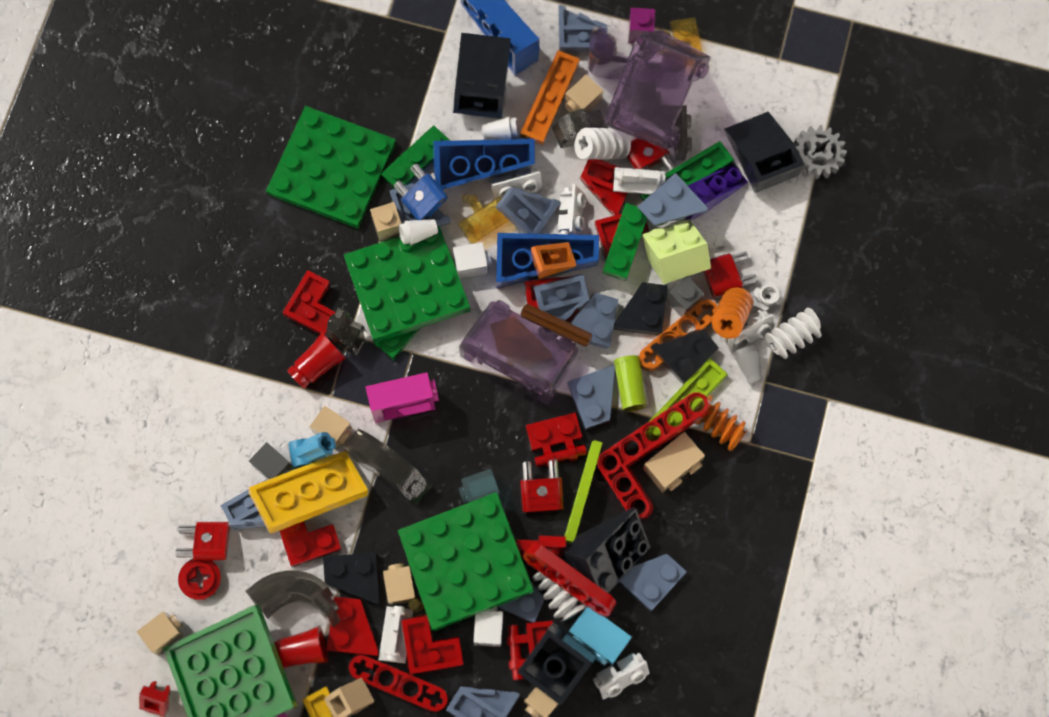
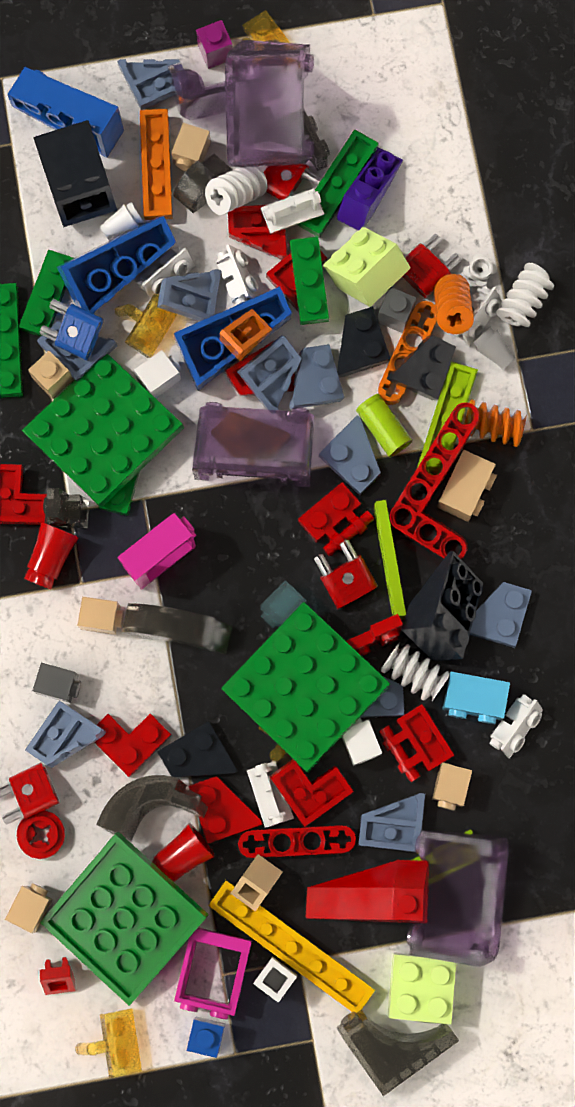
camera: 20 degrees left, 5 degrees up
yellow plate [249,450,368,534] -> none
dark azure piece [288,432,336,470] -> none
tan brick [383,563,416,606] -> none
white cone [399,219,438,245] -> none
black slope [517,622,597,705] -> none
reddish brown axle [520,304,593,347] -> none
red beam [523,543,616,617] -> none
sand blue wing [638,173,708,227] -> none
black slope [724,111,804,193] -> none
light grey gear [794,125,847,179] -> none

